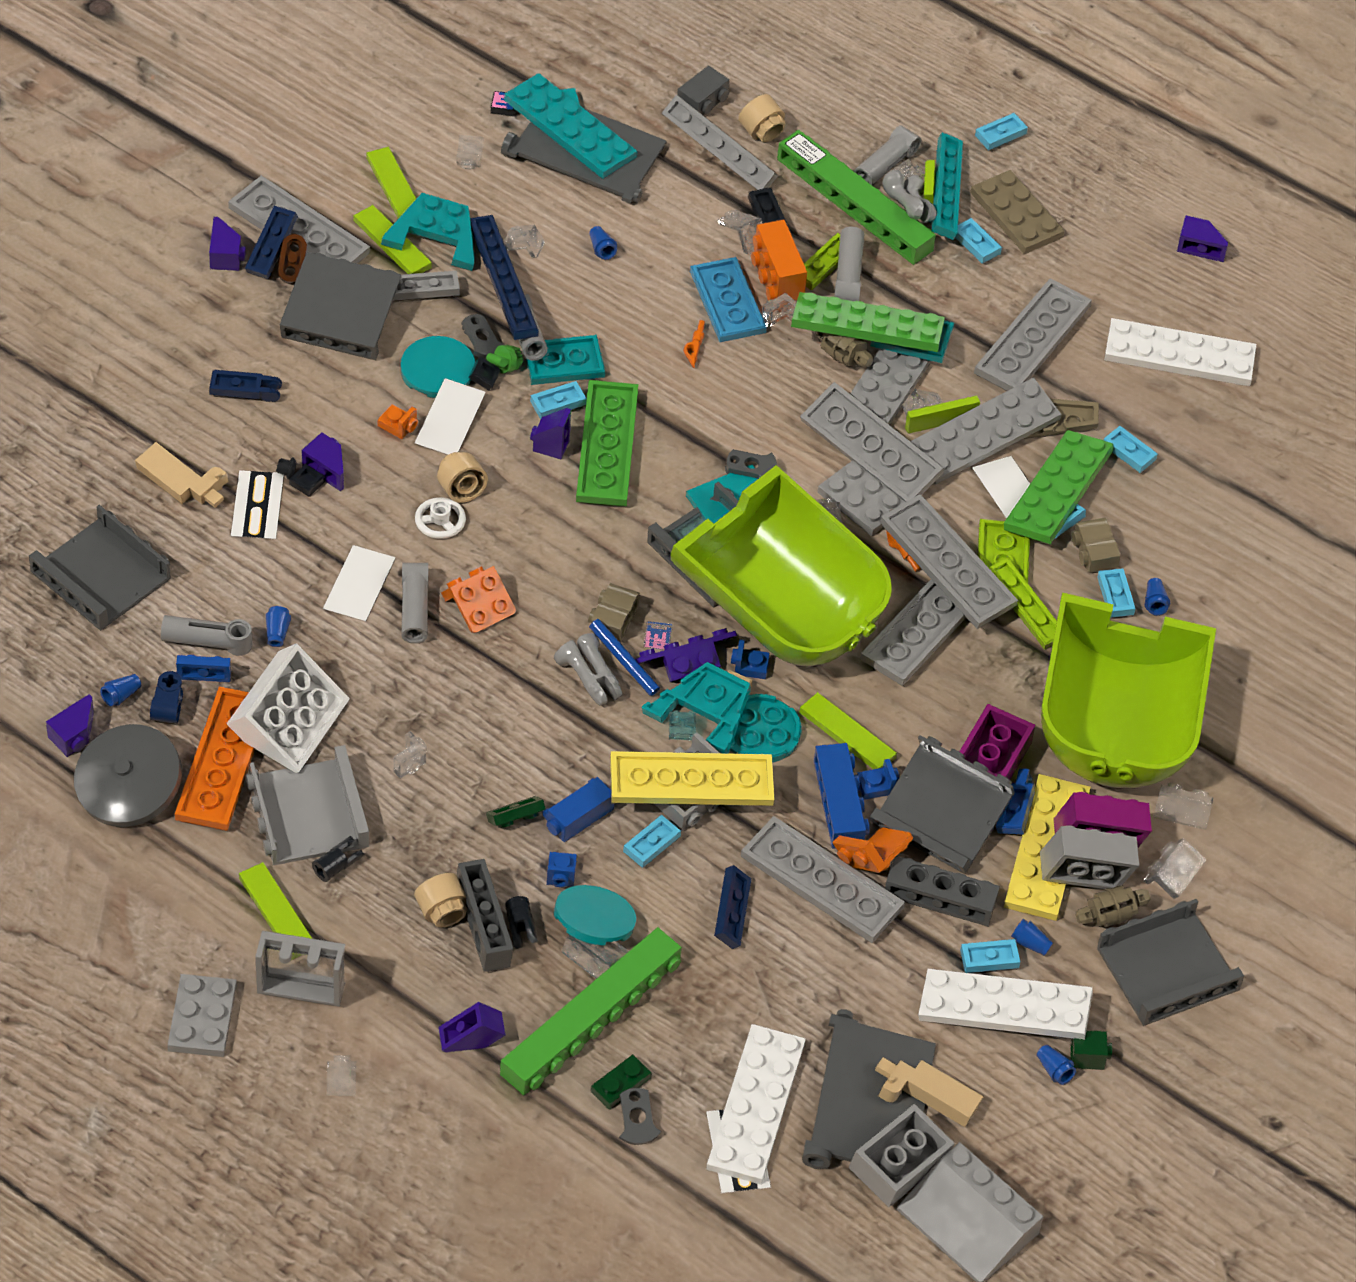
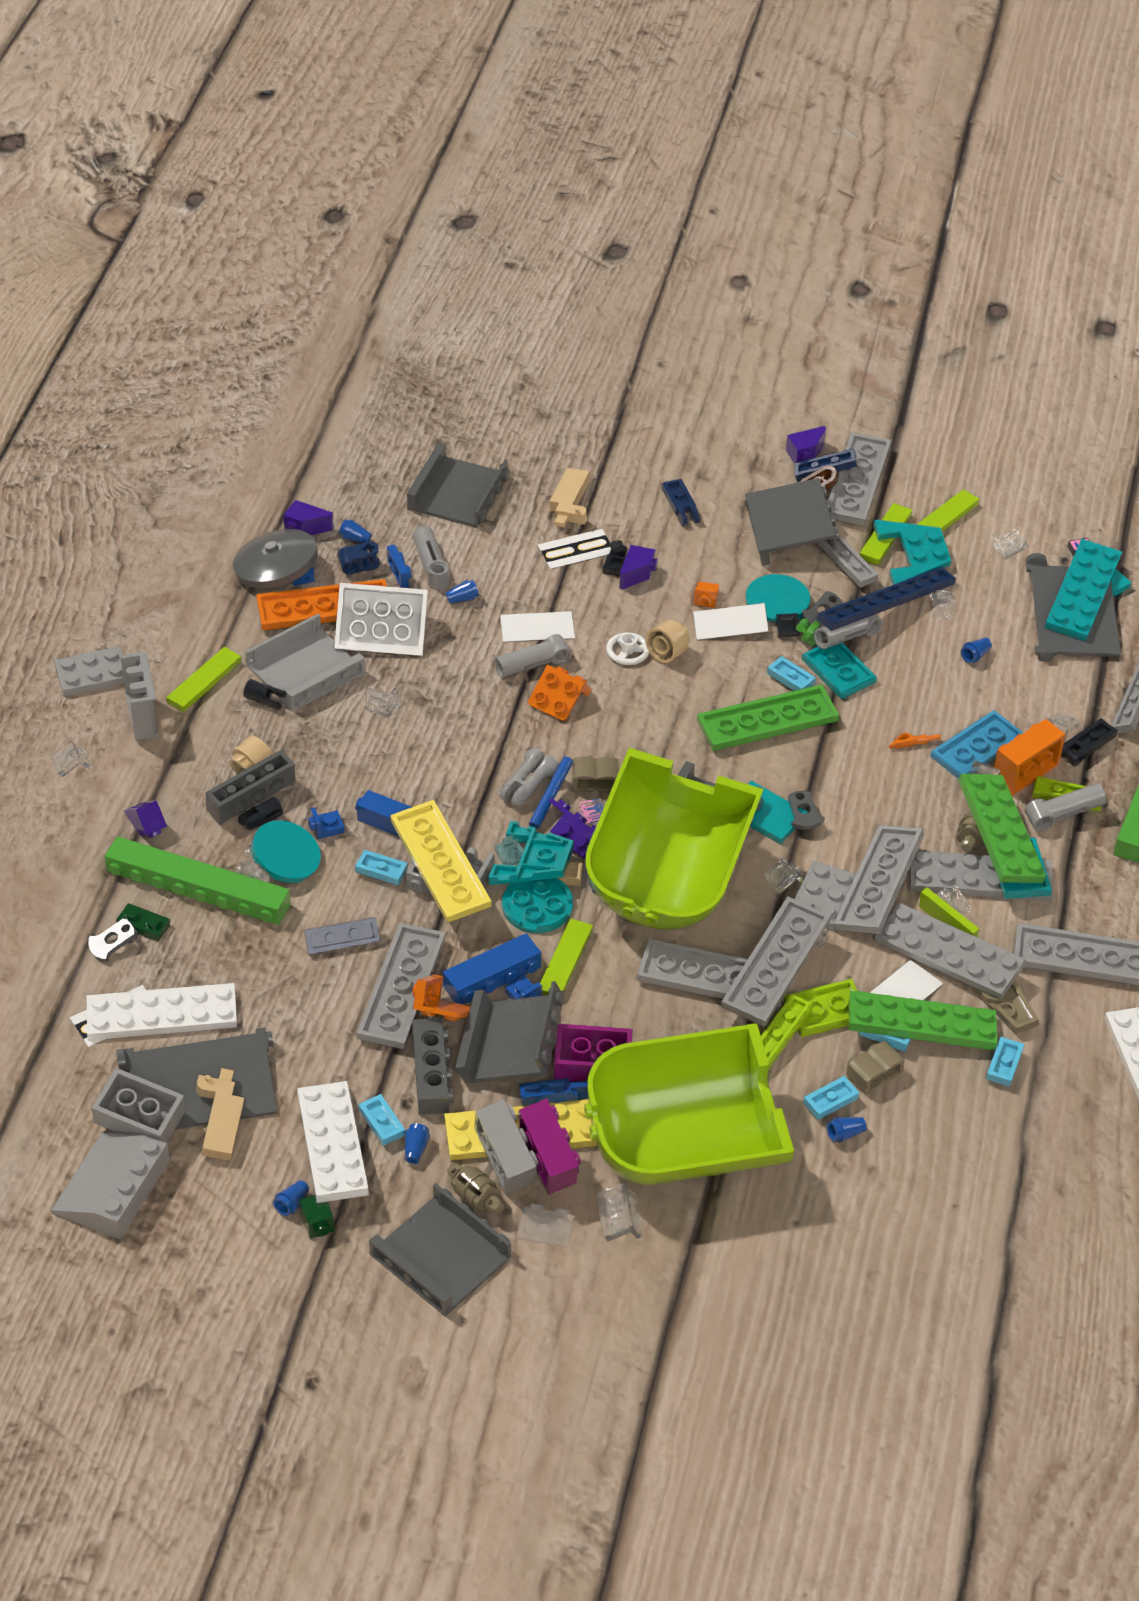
camera: 70 degrees right, 5 degrees down
dark green plate [486,796,546,828] -> none
dark purple slope [530,408,571,460] -> none

